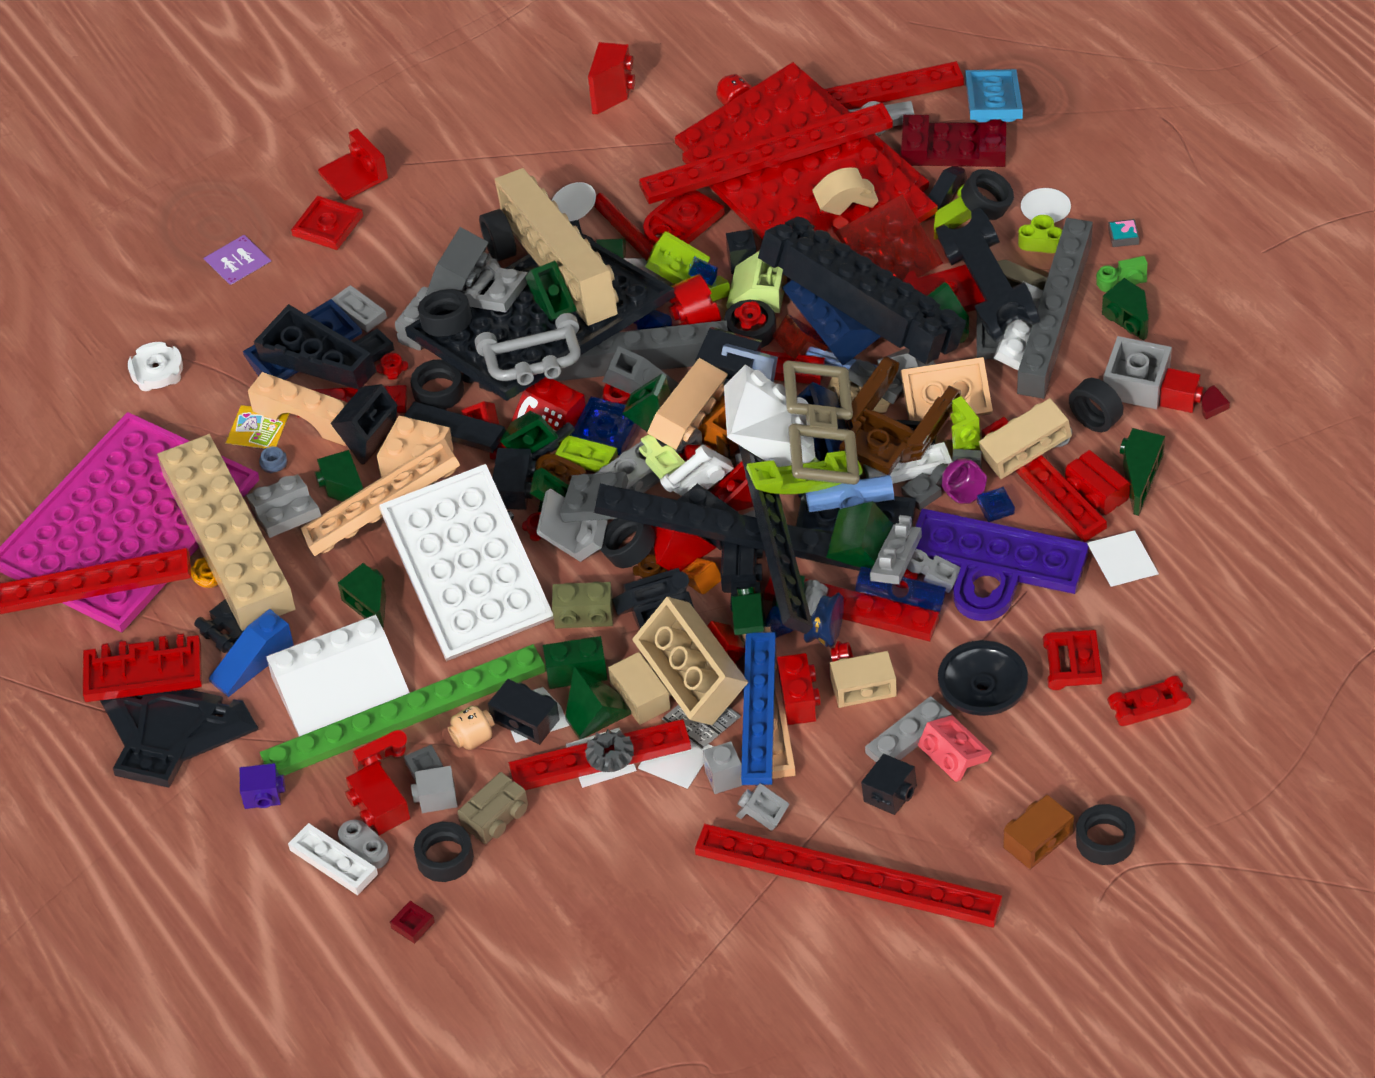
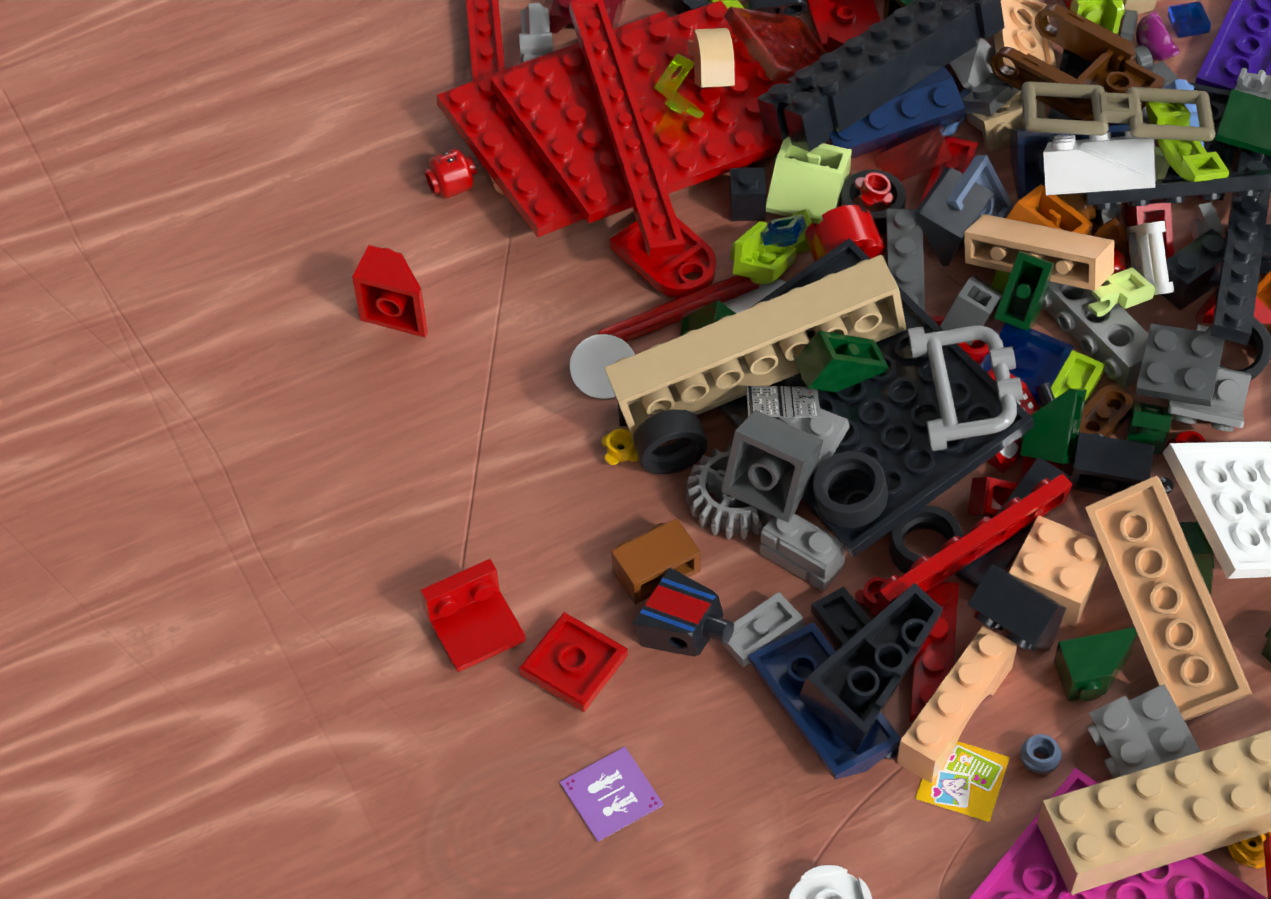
camera: 85 degrees left, 5 degrees up
none -> dark orange brick [611,518,701,604]
none -> black torso [633,568,734,657]
none -> clear neon green bracket [654,54,704,119]
none -> light grey sticker [746,386,821,418]
none -> red plate [876,473,1073,613]

